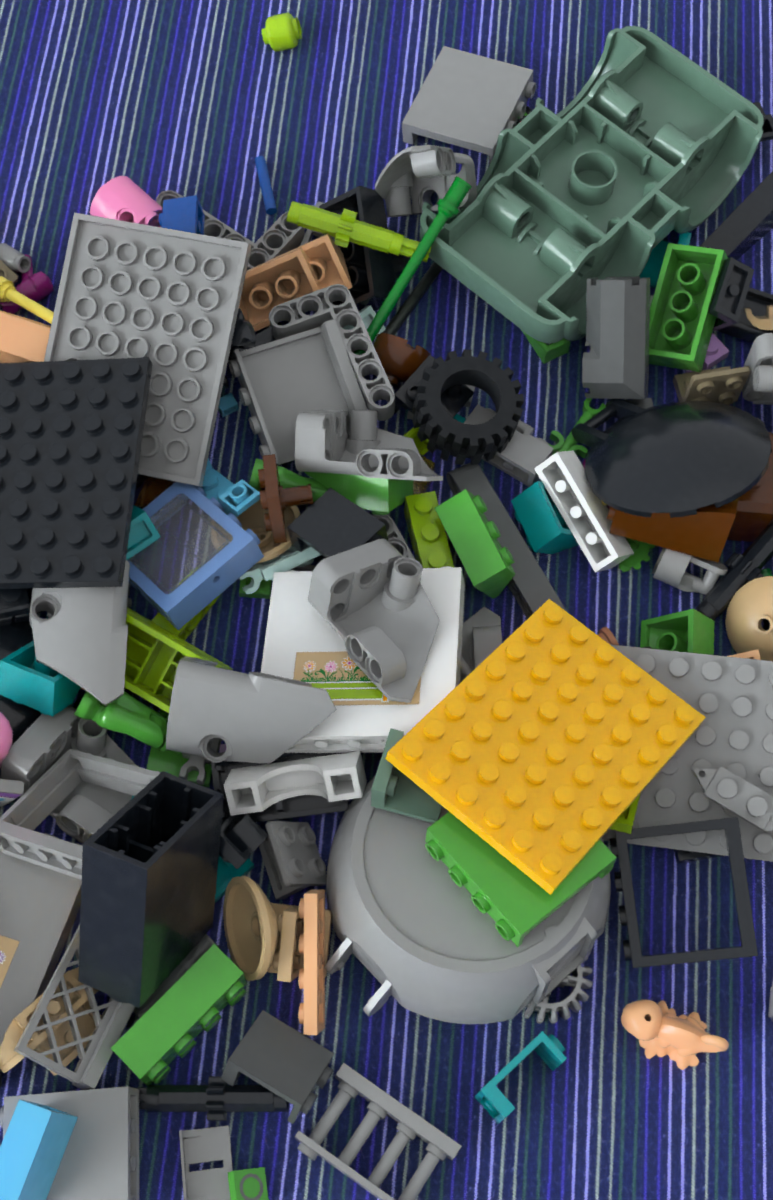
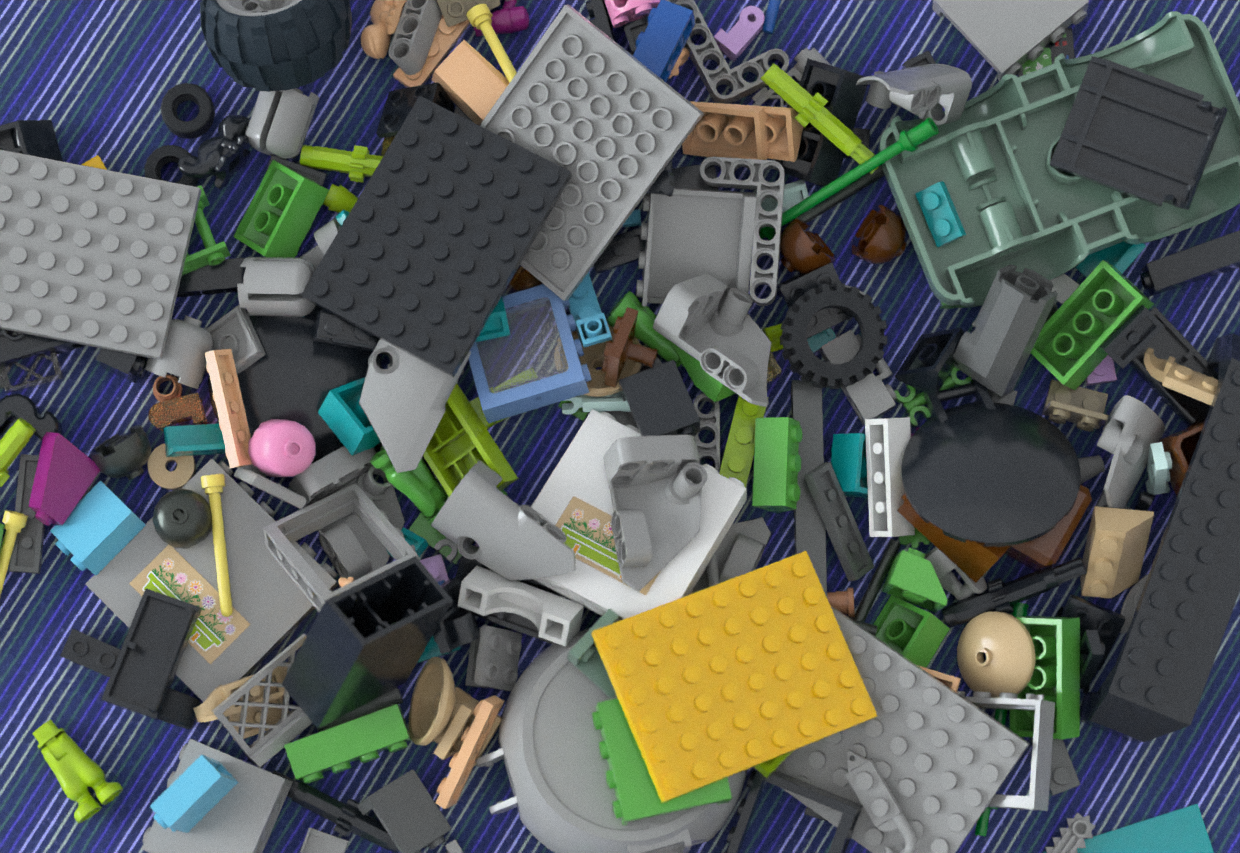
camera: 25 degrees right, 15 degrees up
none -> black plate [593,227,645,274]
none -> lavender leg [714,6,764,62]
none -> dark grey plate [804,462,874,581]
none -> reddish brown cylinder [852,205,907,264]
none -> pearl dark grey bar [852,539,901,622]
none -> bright green slope [881,548,948,613]
none -> black slope [895,327,964,397]
none -> teal plate [915,181,966,247]
none -> black piece [1049,56,1228,210]

